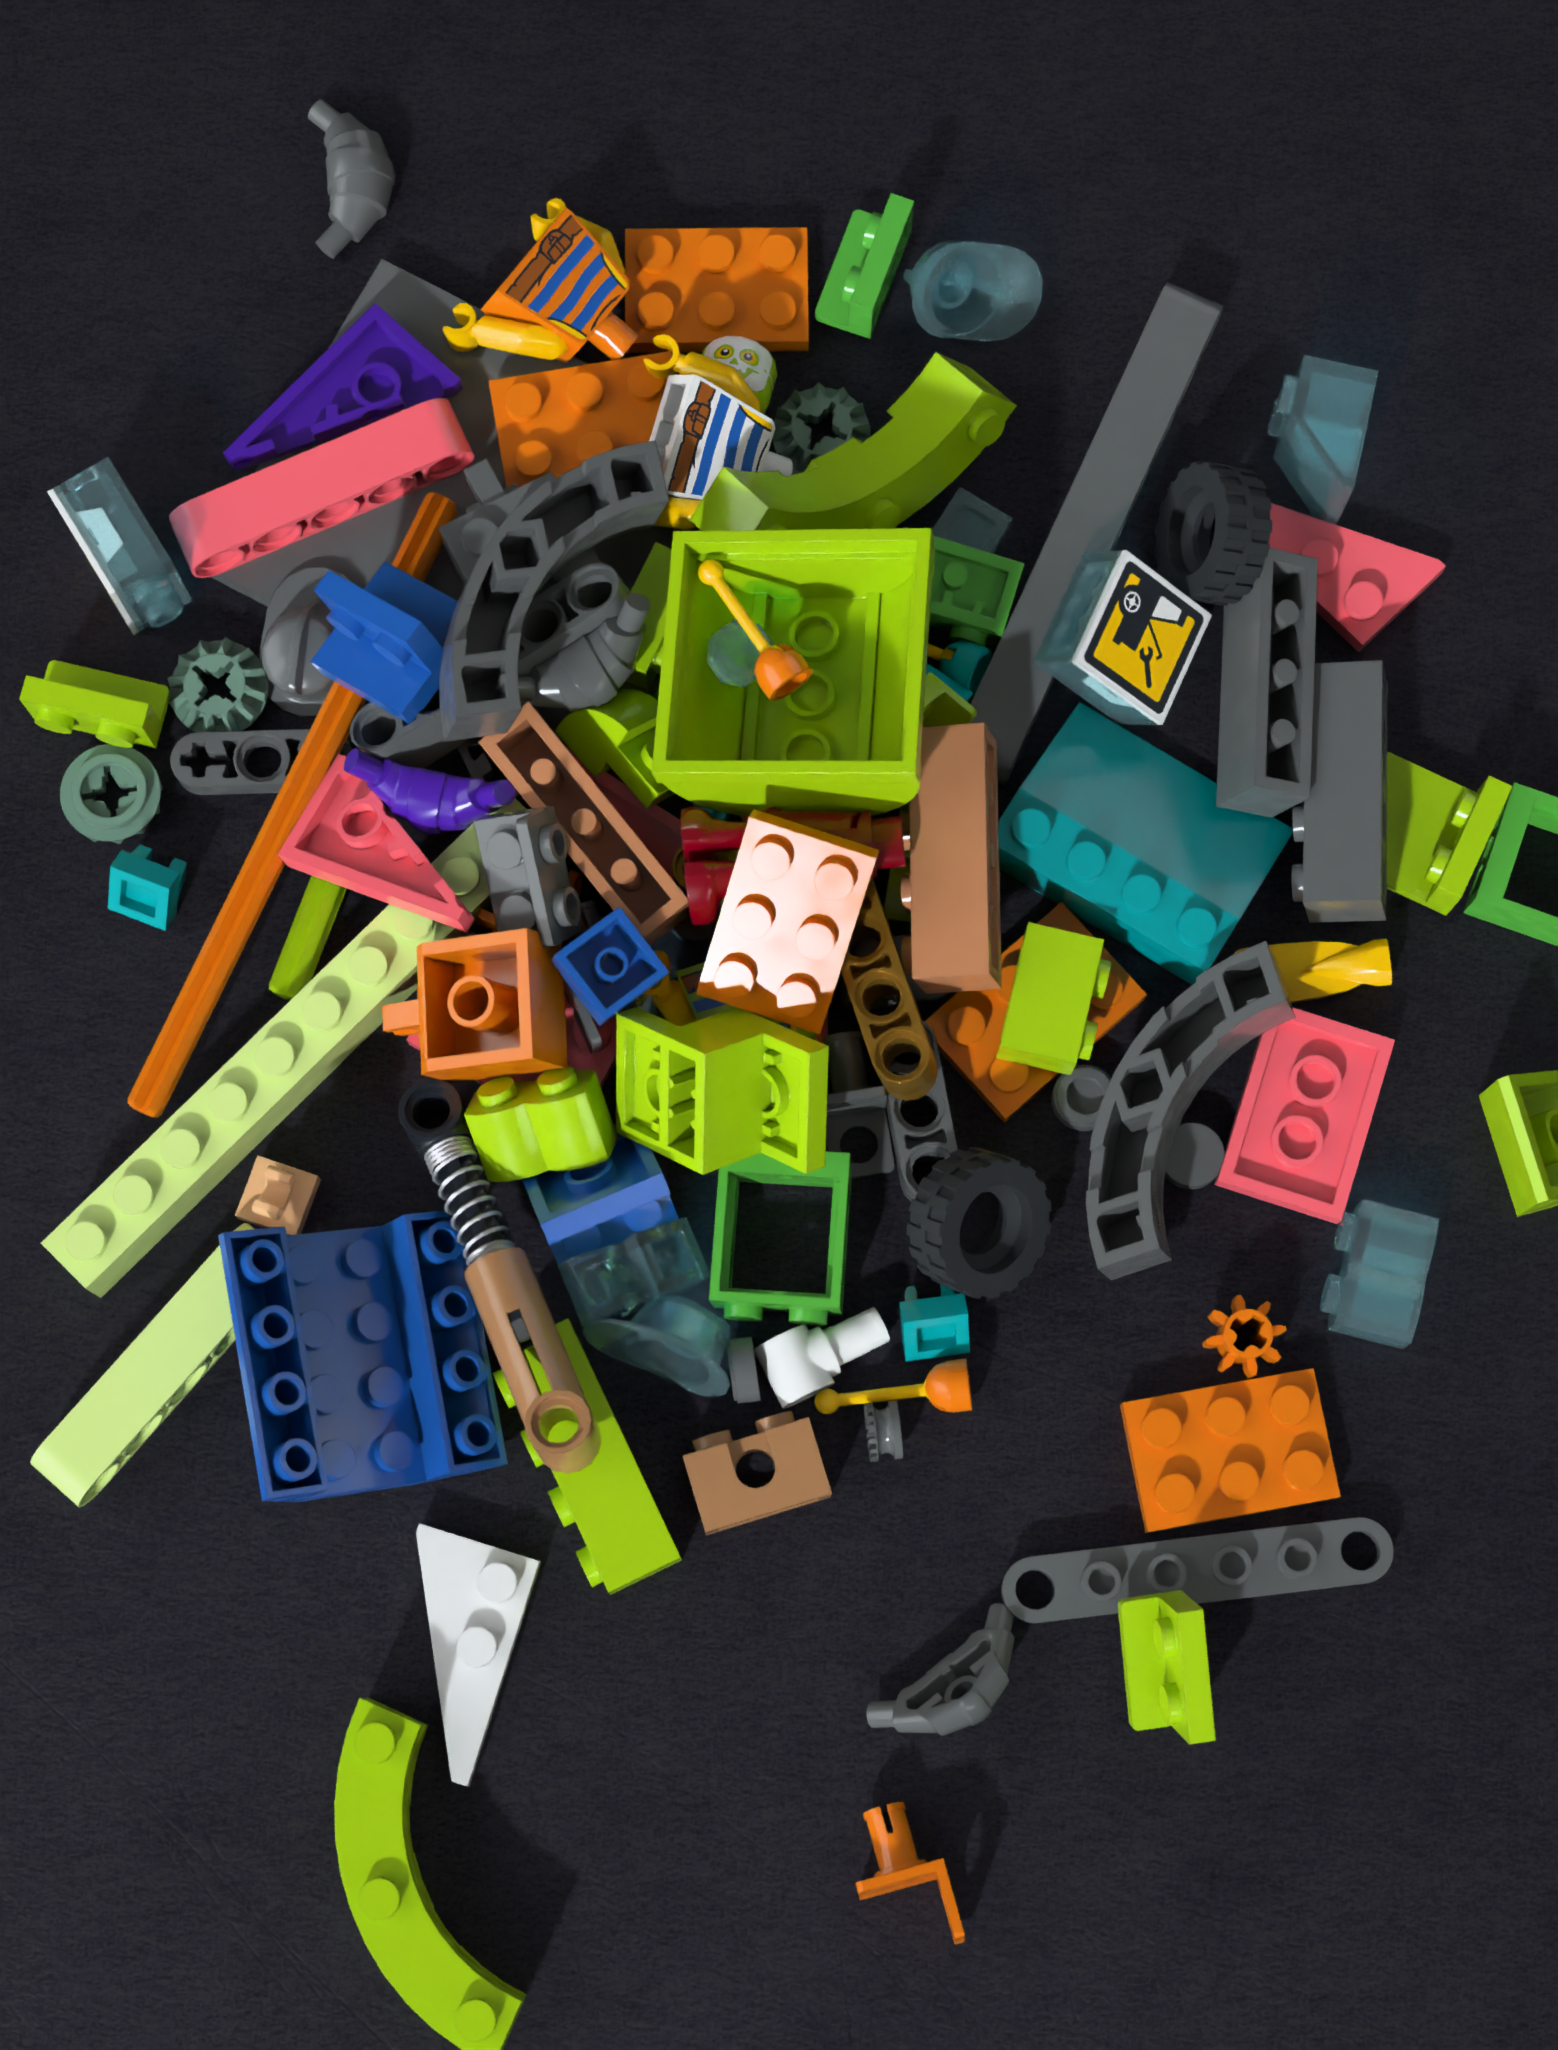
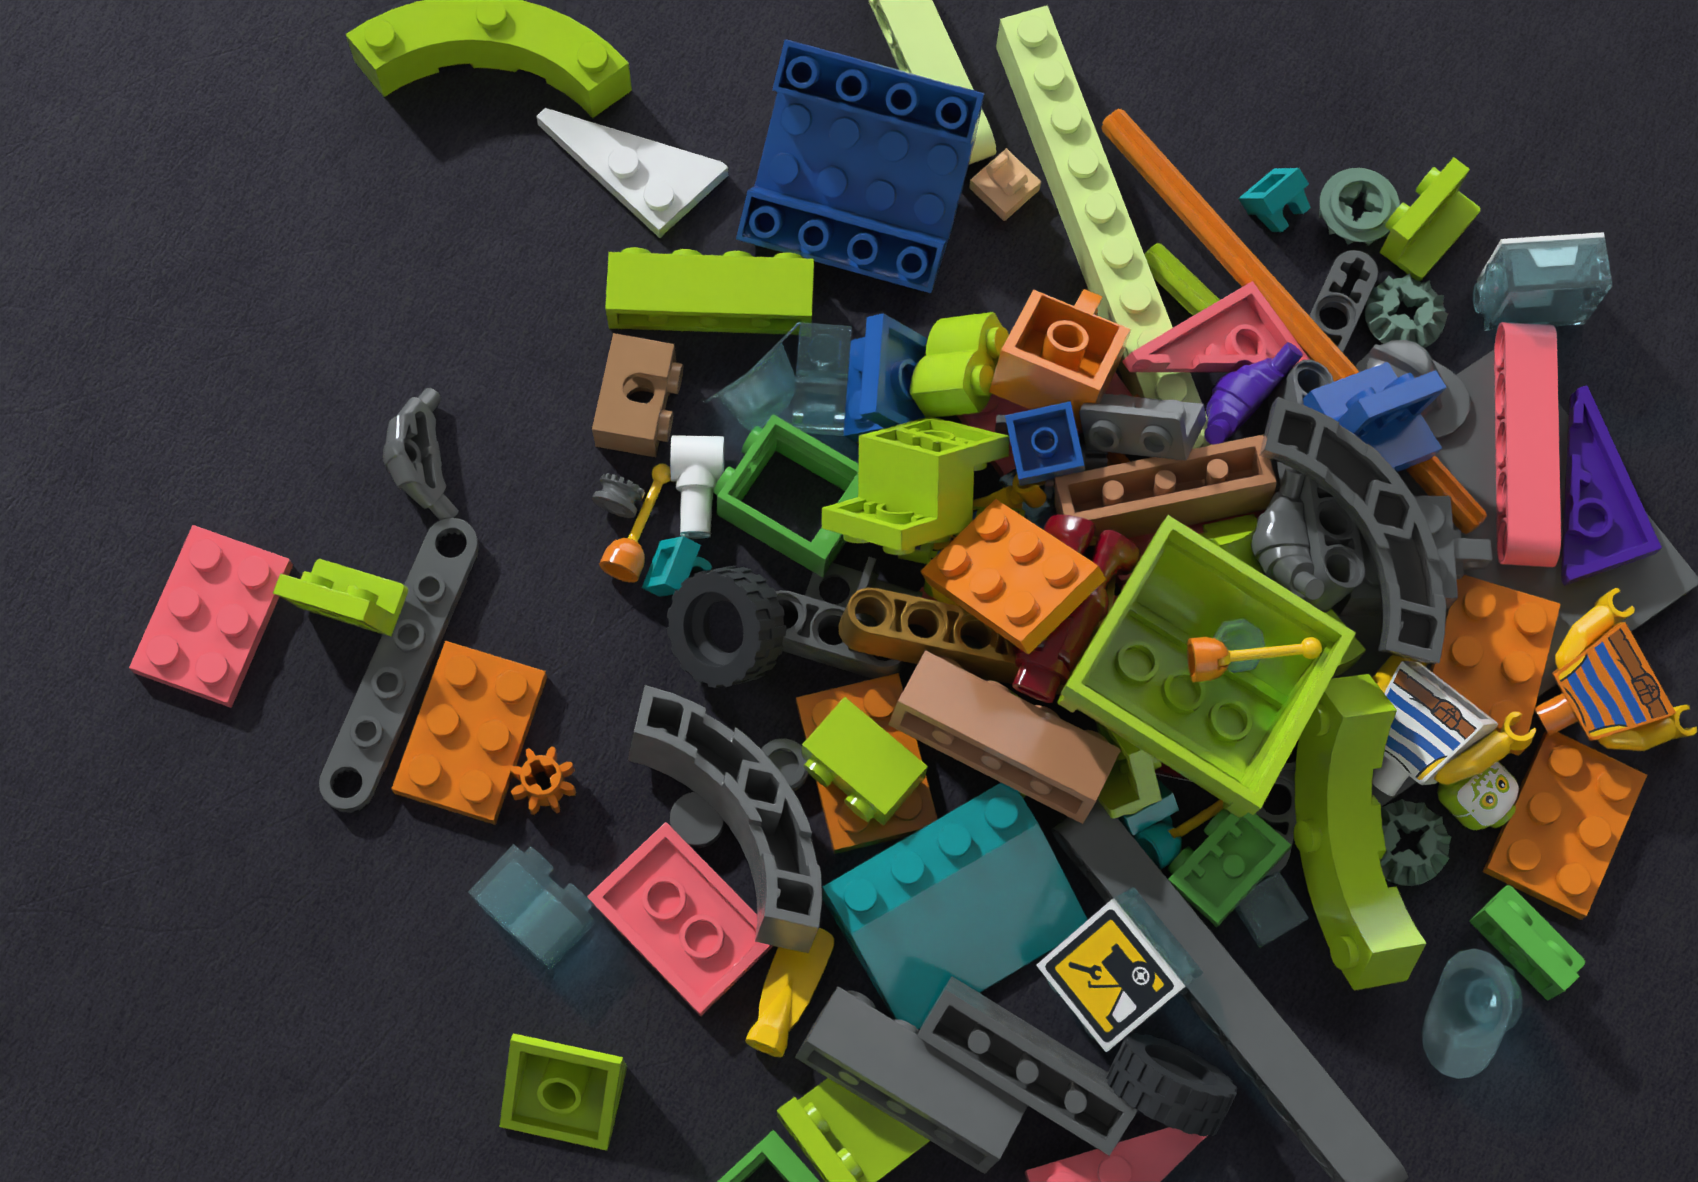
camera: 115 degrees right, 5 degrees down
piece [398,1079,601,1473] -> none
dark grey tile [726,1336,760,1404] -> none
orange bracket [856,1802,965,1945] -> none
none -> coral plate [129,525,293,708]

